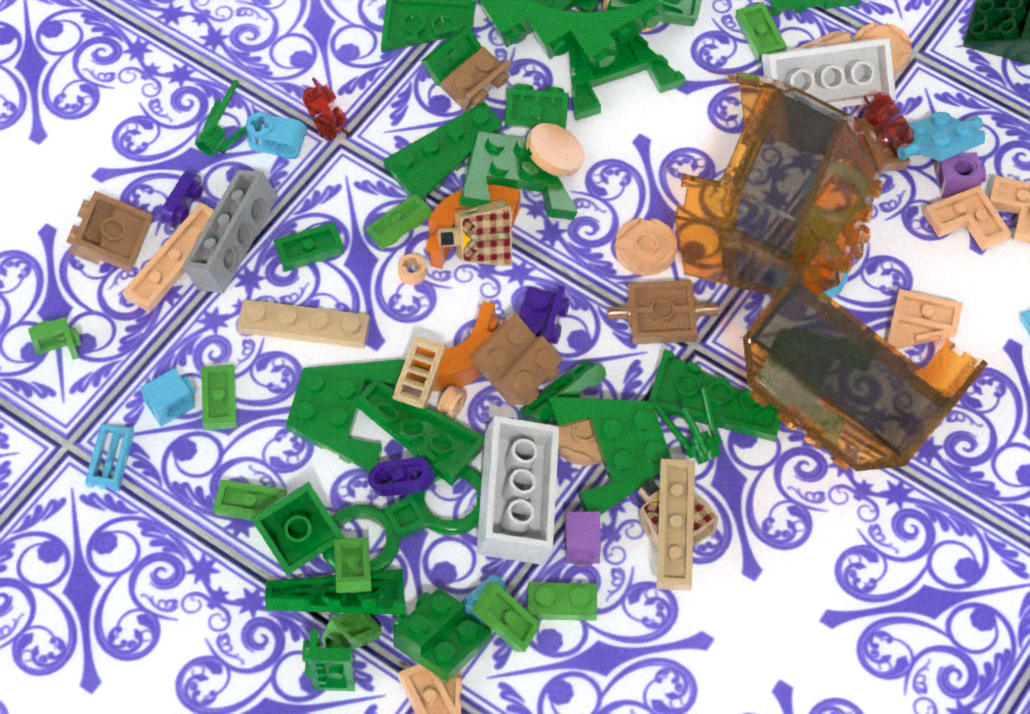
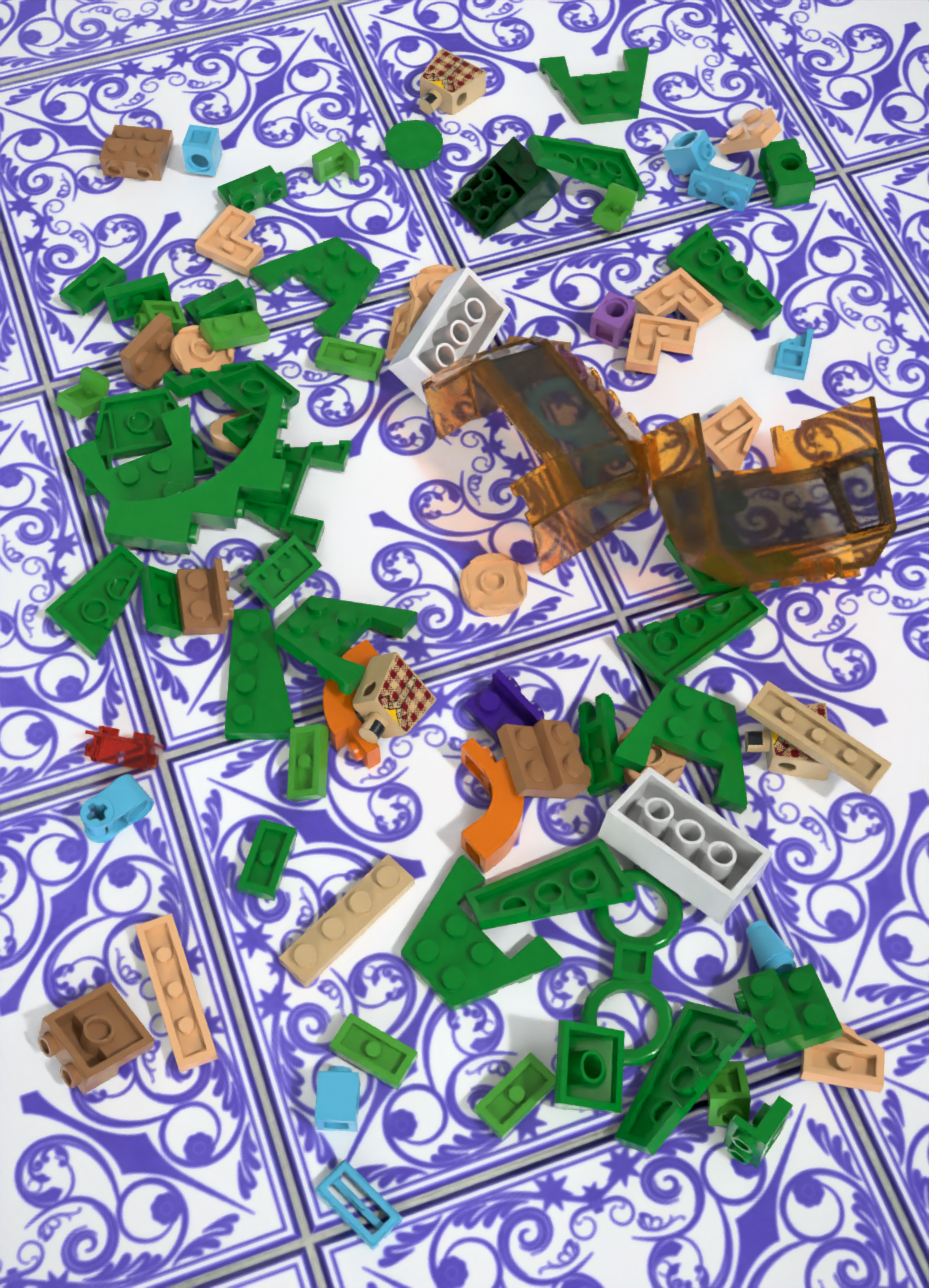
camera: 55 degrees left, 0 degrees up
bright green bracket [28,317,81,360] -> none
dark purple plate [161,171,204,228] -> none
light grey brick [182,169,278,294] -> none
green plant [195,80,247,156] -> none
bright green plate [334,537,371,593] -> none
dark purple plate [368,457,435,497] -> none
tan slope [392,335,447,409] -> none
light nougat bush [398,254,426,285] -> none
light nougat bush [437,386,467,419] -> none
bright green plate [471,582,541,652] -> none
light nougat tile [525,123,585,177] -> none
bright green plate [528,582,597,621] -> none
medium lavender brick [565,512,601,567] -> none
medium nougat plate [607,280,718,344] -> none
green plant [652,387,723,465] -> none
clear red hinge [863,92,914,154] -> none
medium azure plate [896,112,985,162] -> none

